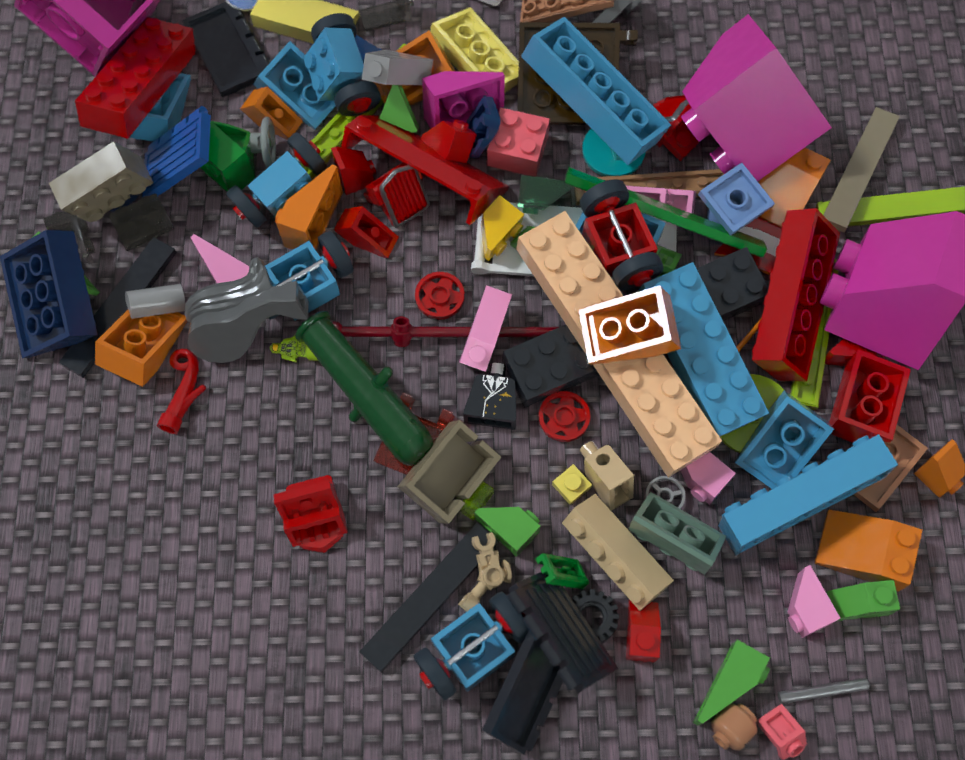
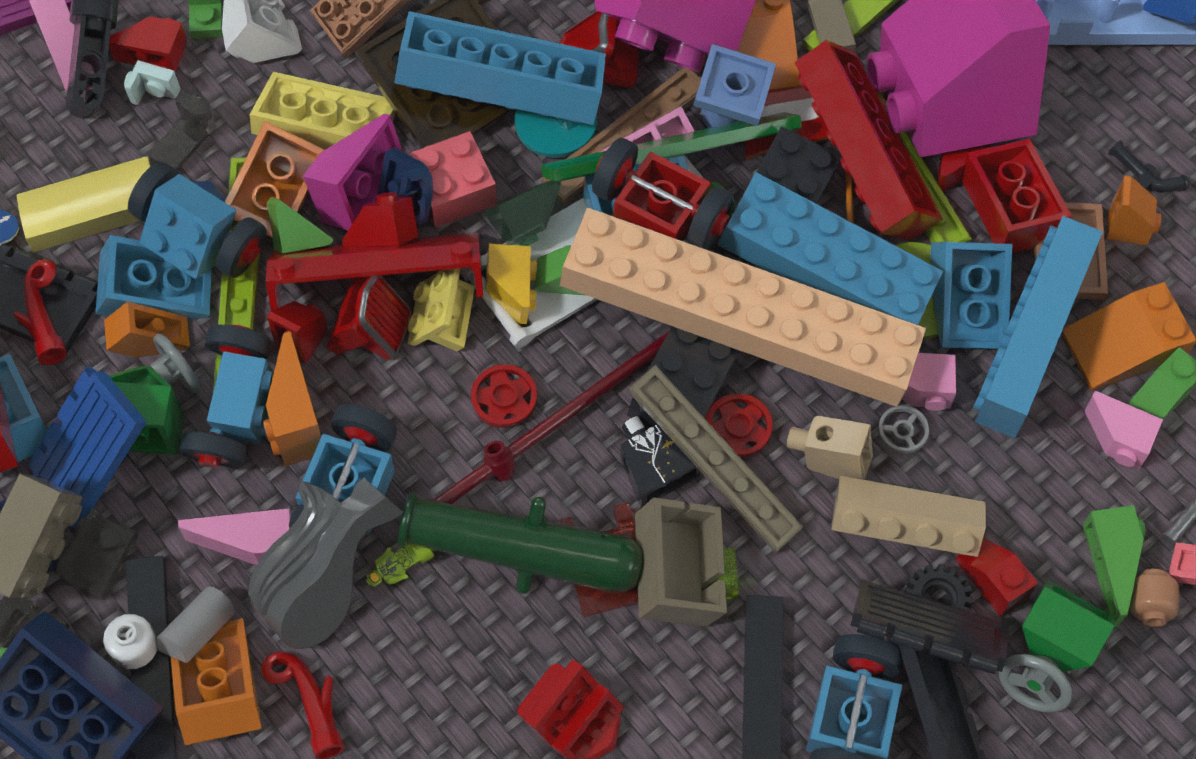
camera: 40 degrees left, 5 degrees down
red slope [334,206,399,258] -> none
light grey slope [362,50,434,85] -> none
tan piece [458,532,512,612] -> none
bright pink slope [459,285,512,372] -> none
bright green slope [475,507,540,557] -> none
green tile [536,553,589,589] -> none
light yellow plate [552,464,592,505] -> none
orange slope [579,286,681,365] -> none
sand green slope [628,492,726,575] -> none
none -> red plant [14,260,67,365]
none -> white head [103,614,157,669]
none -> light yellow bracket [408,268,475,352]
none -> dark tan tile [627,365,803,552]
none -> green piece [999,580,1115,713]

